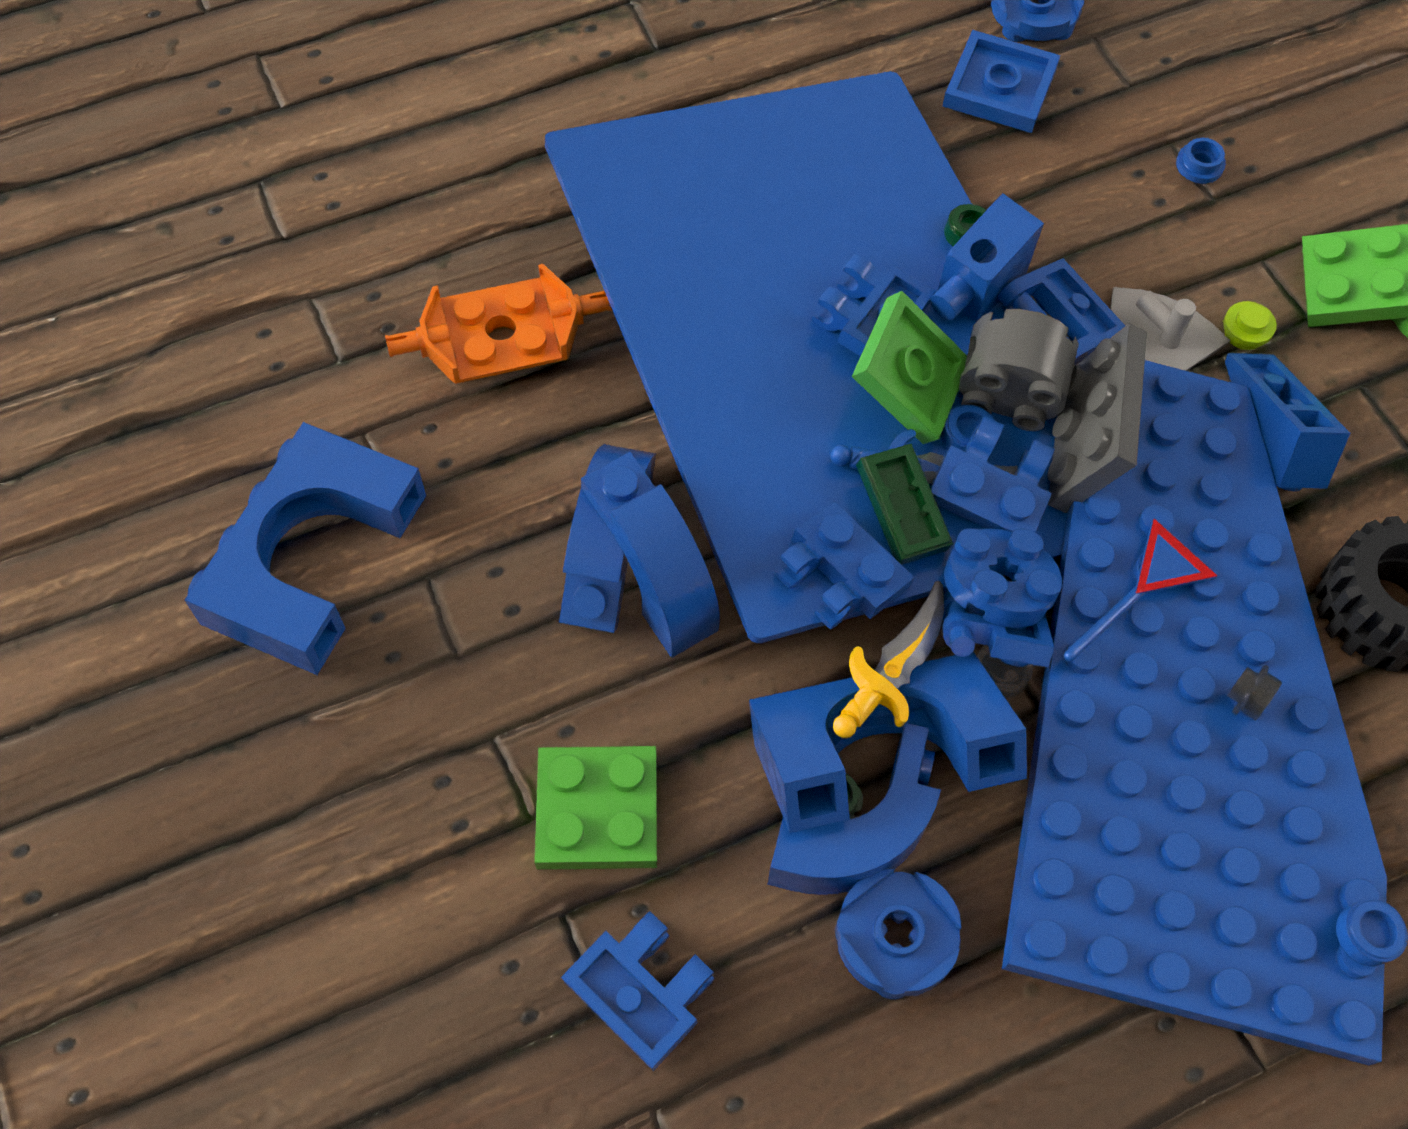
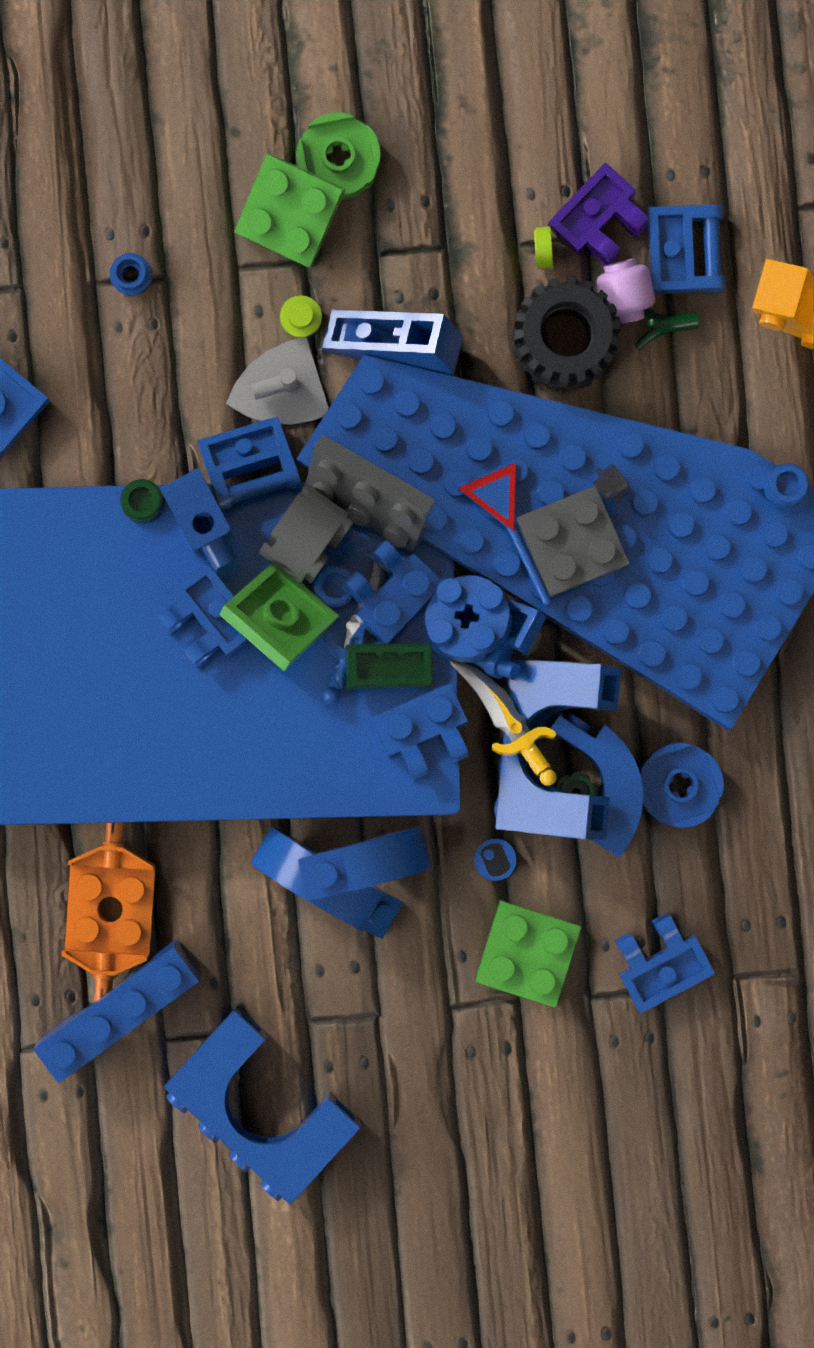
camera: 70 degrees left, 25 degrees up
none -> blue arch [33,939,202,1084]
none -> tile [474,838,516,881]
none -> dark grey plate [515,486,629,598]

